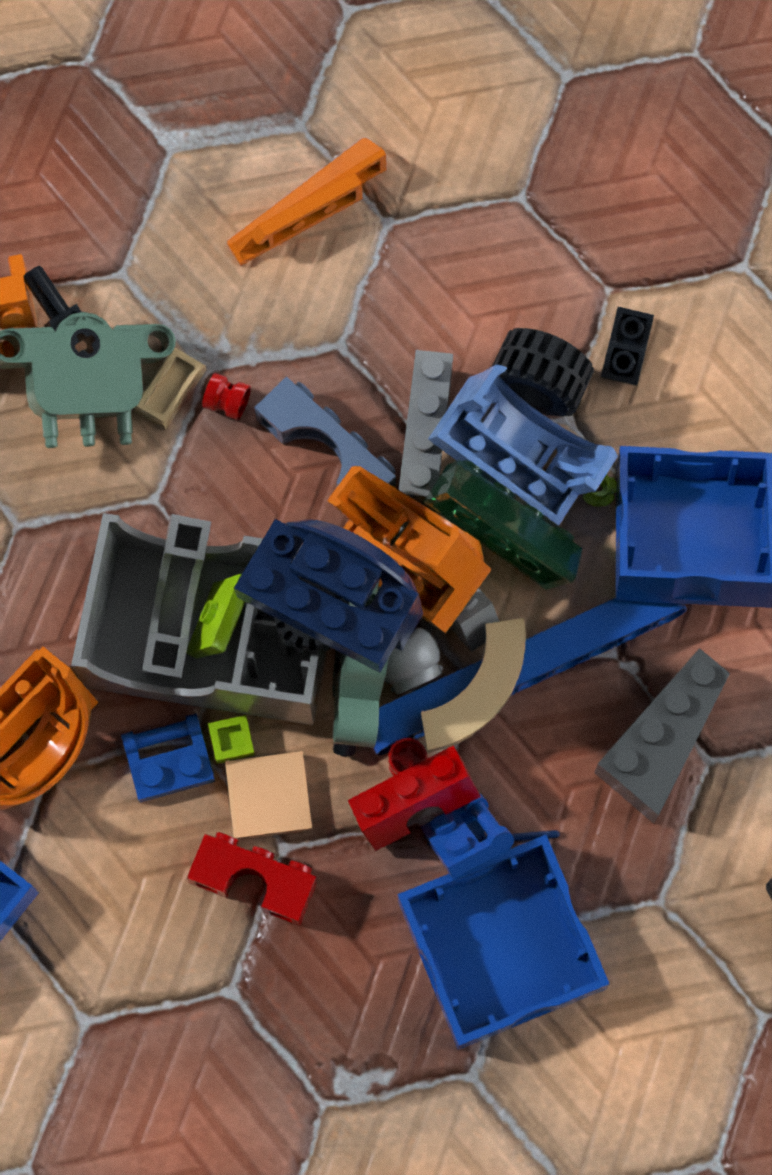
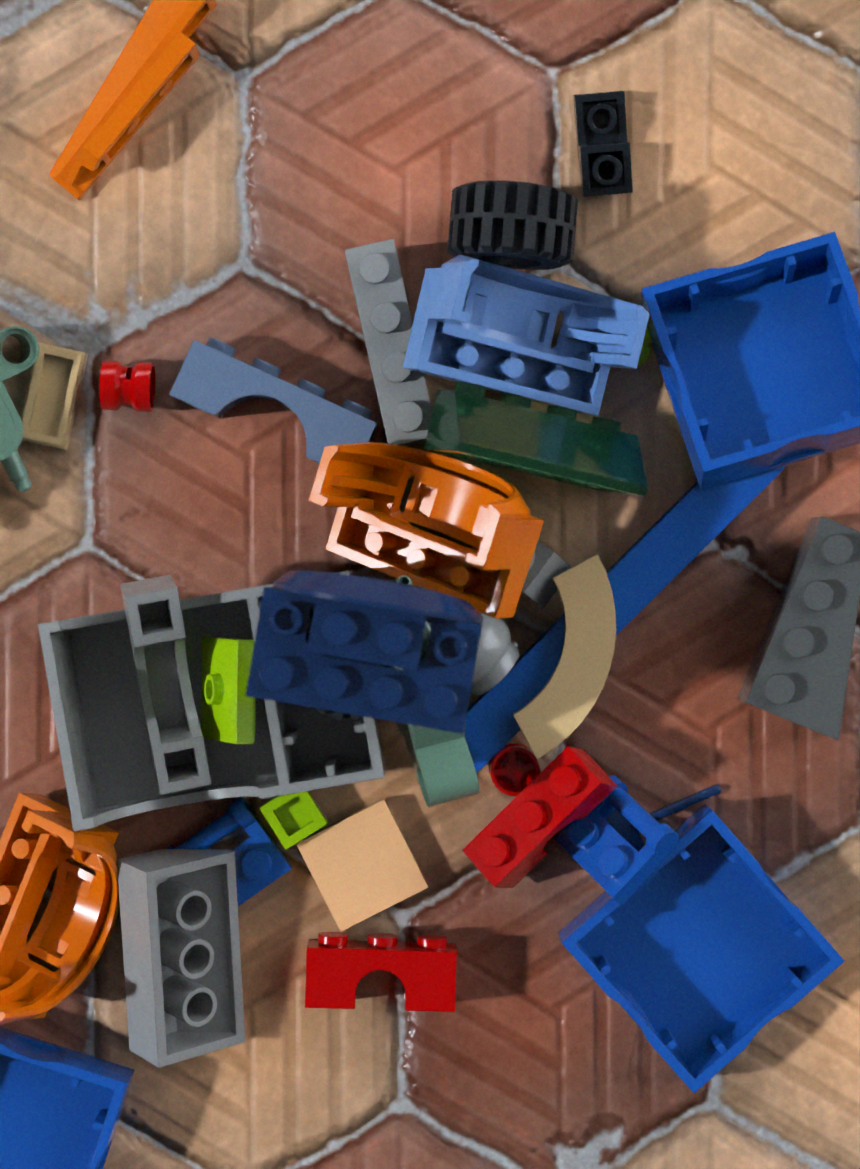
camera: 20 degrees left, 15 degrees up
none -> light grey slope [117,849,245,1068]

